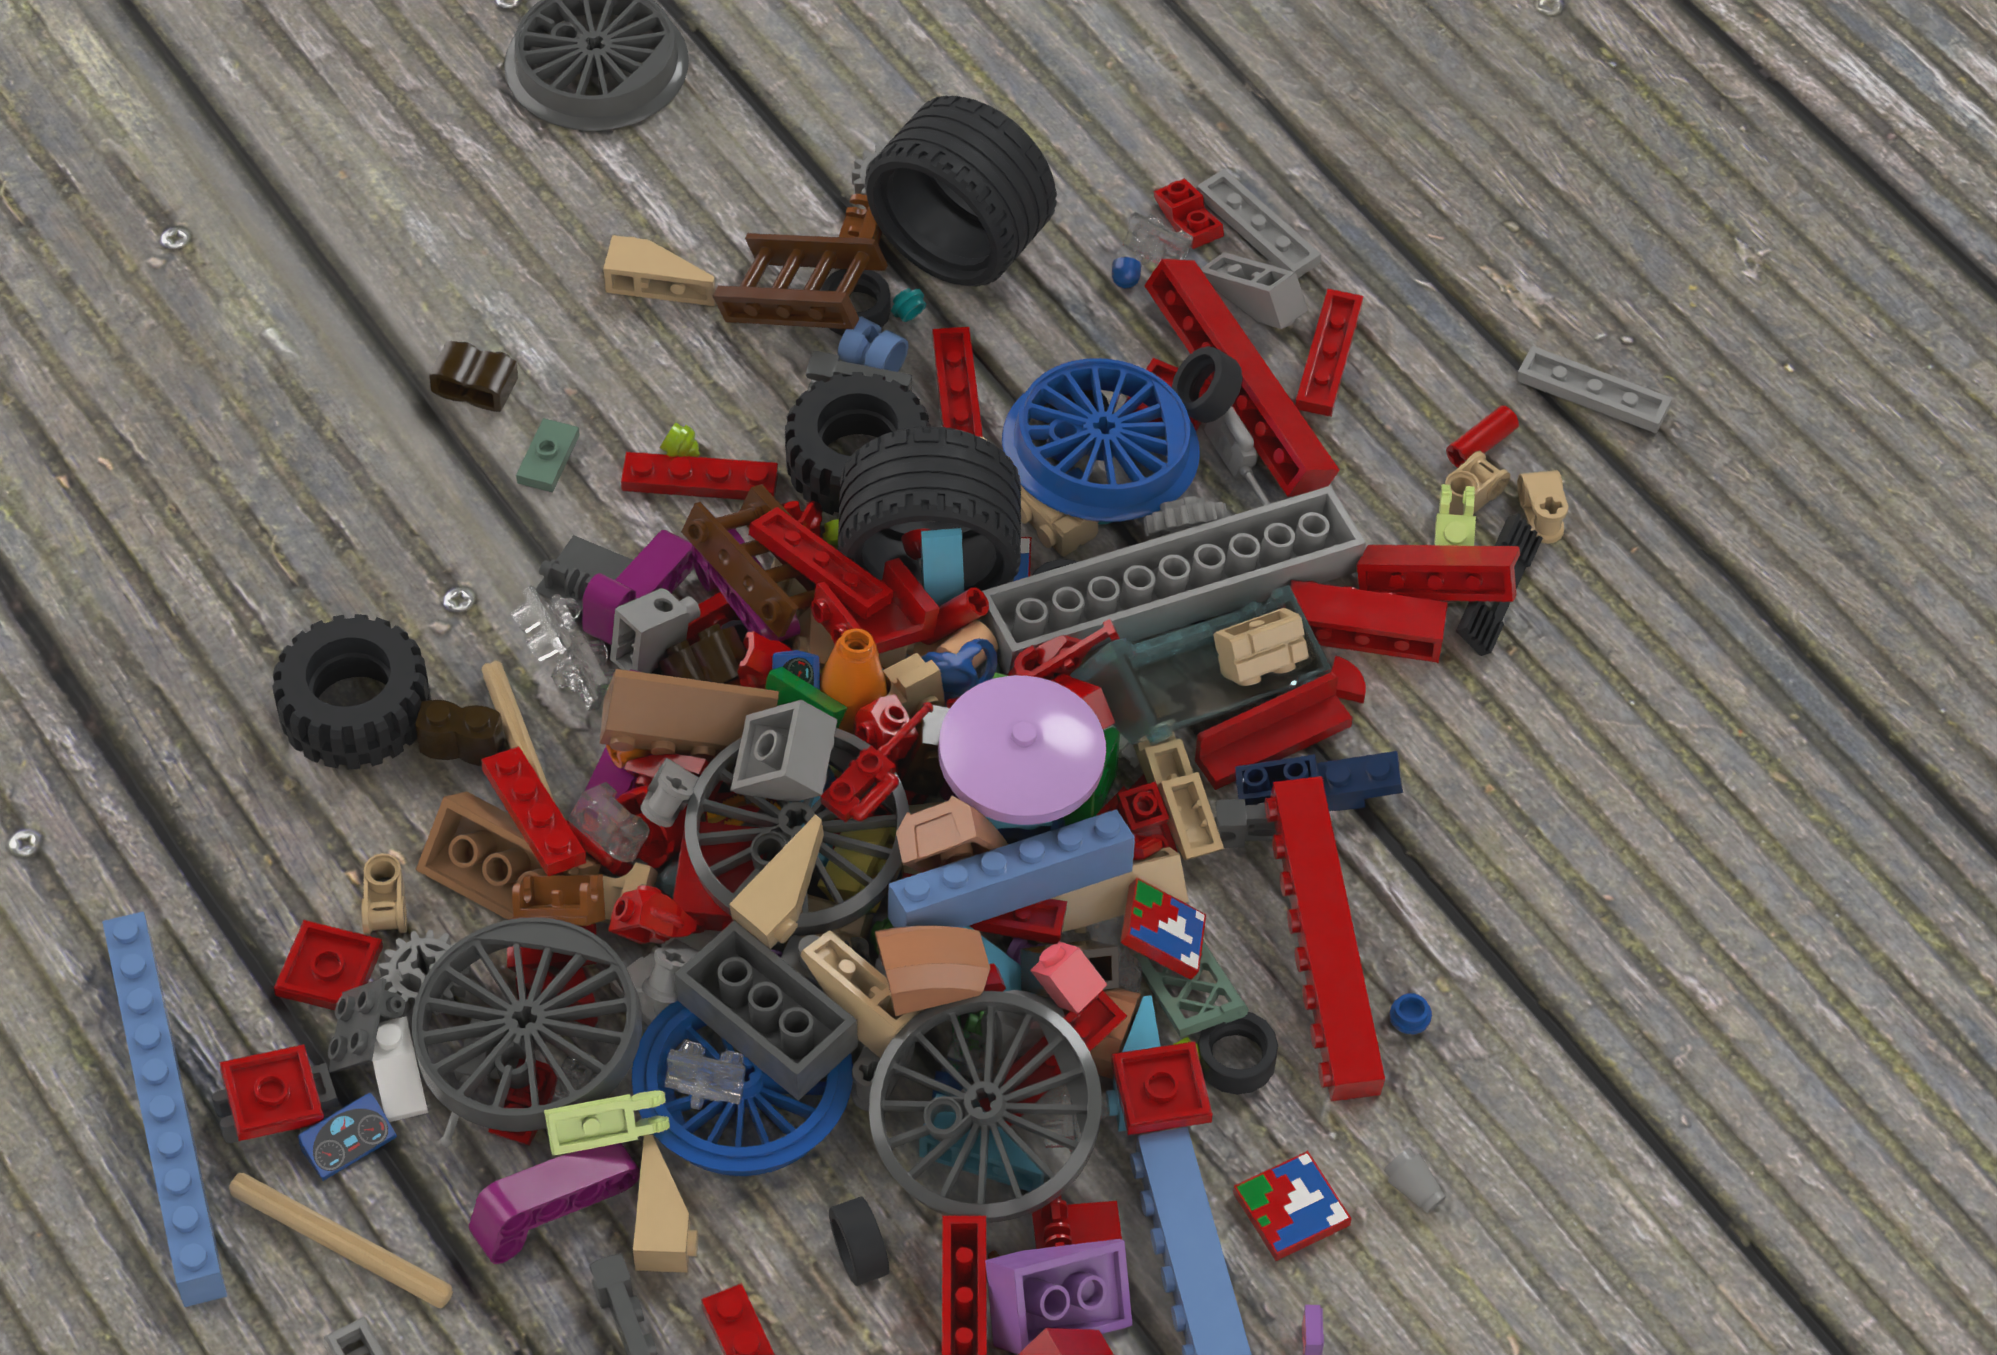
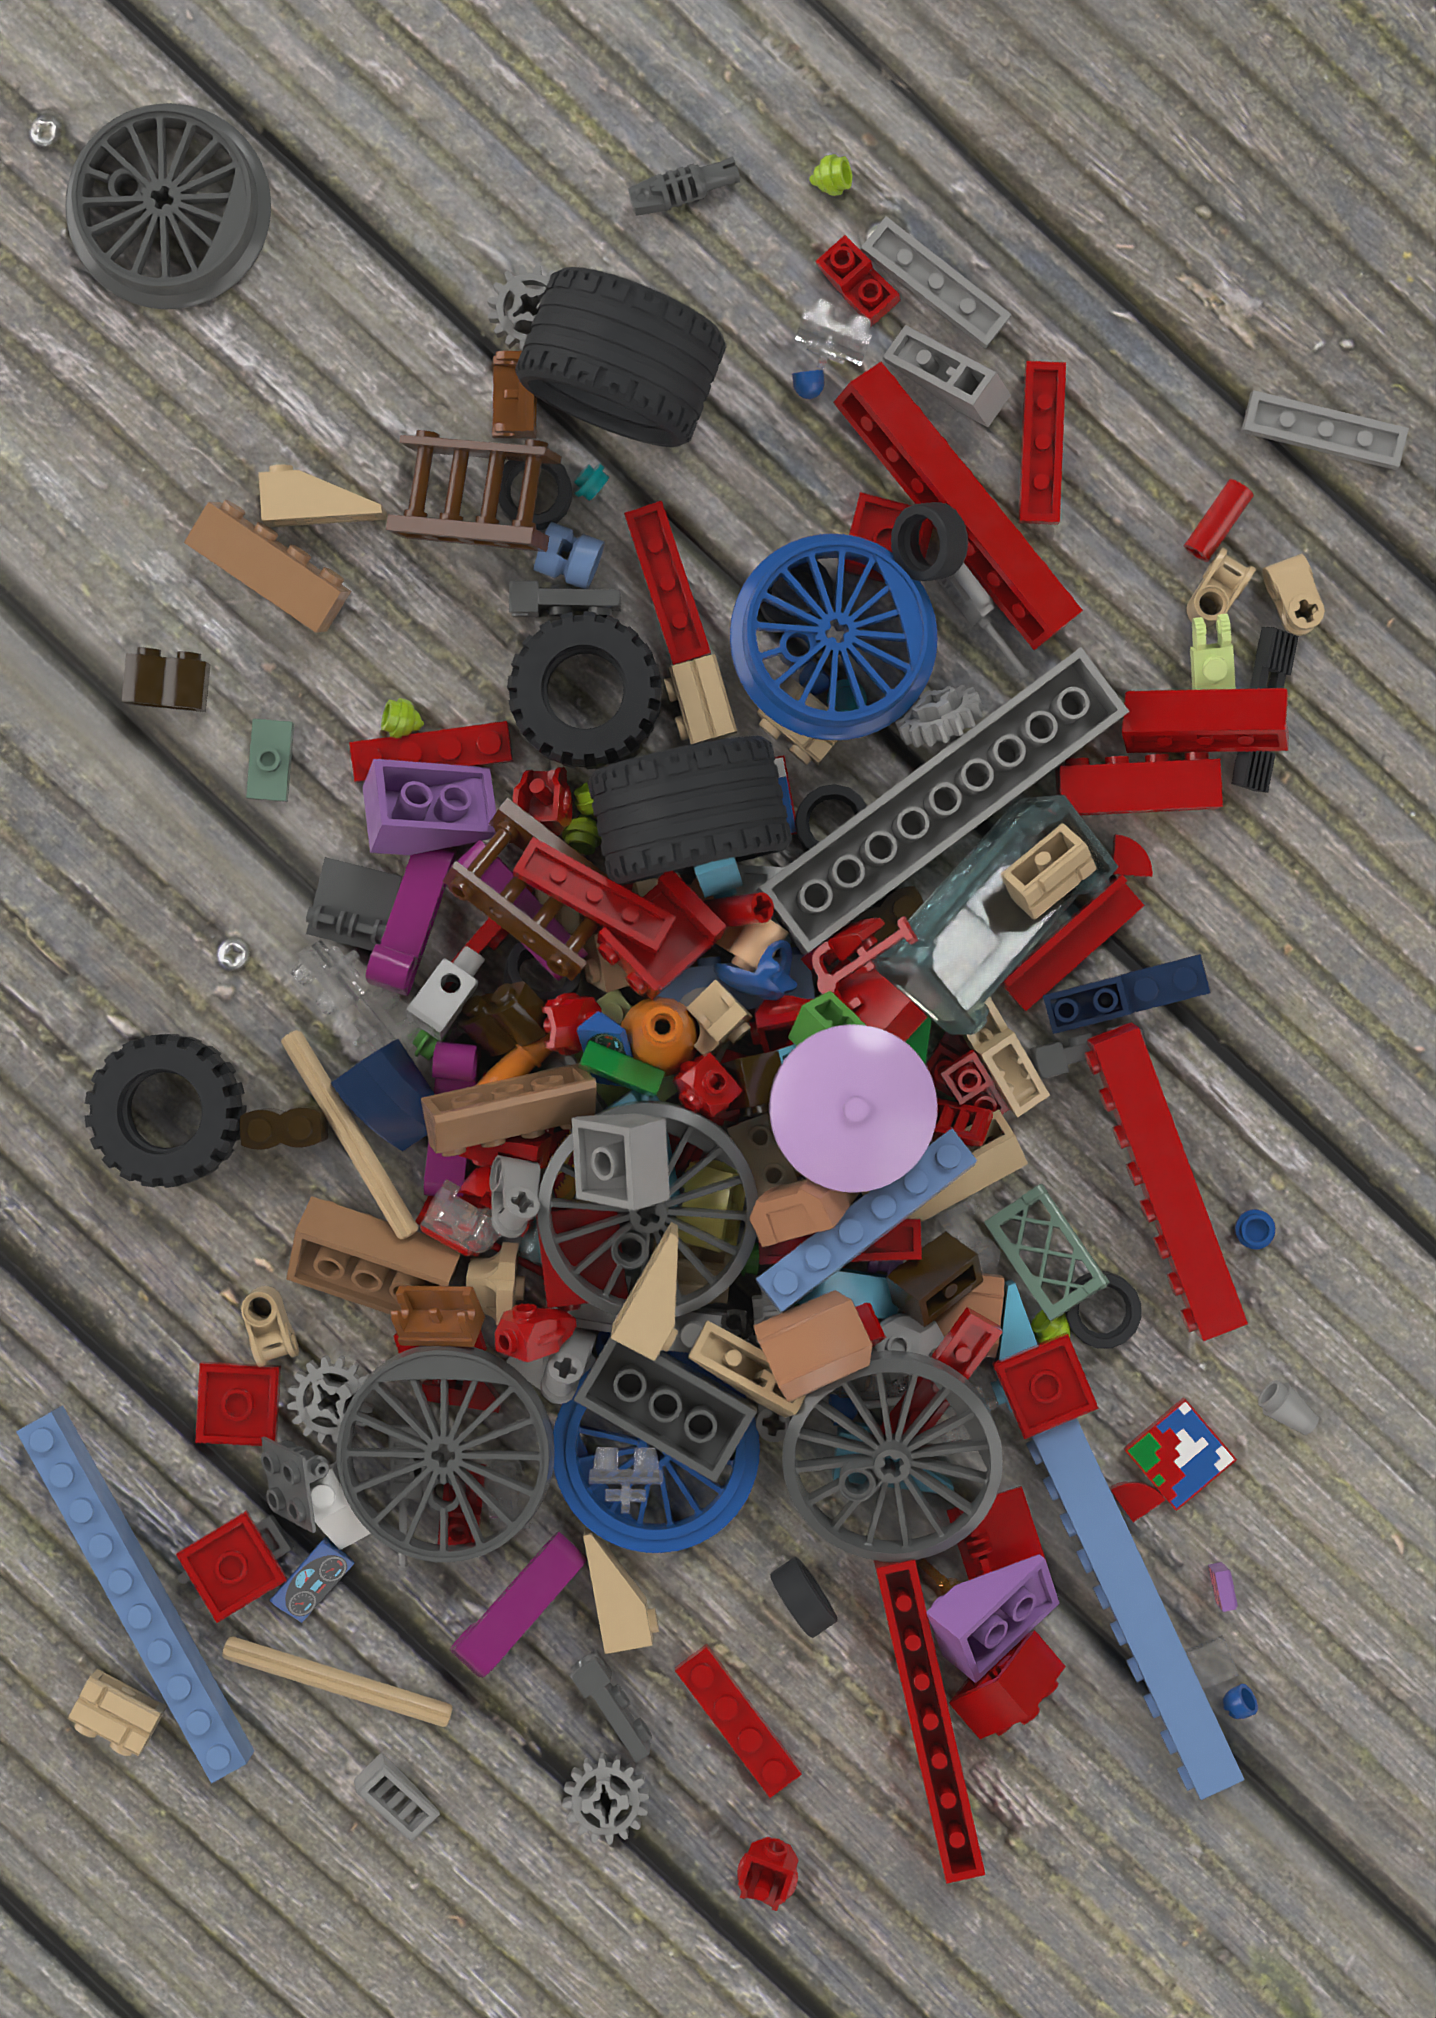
camera: 15 degrees left, 35 degrees up
red plate [481,746,586,877] -> none
yellowish green hinge [544,1090,670,1156] -> none
red piece [820,702,933,823] -> none
coral brick [1030,942,1107,1013] -> none
tile [1120,877,1206,980] -> none
none -> tan brick [68,1669,167,1756]
none -> medium nougat brick [184,500,352,633]
none -> dark blue slope [331,1038,435,1152]
none -> medium lavender slope [363,759,496,855]
none -> dark grey hinge [628,157,740,216]
none -> lime plate [809,154,852,196]
none -> red tile [1109,1481,1165,1523]

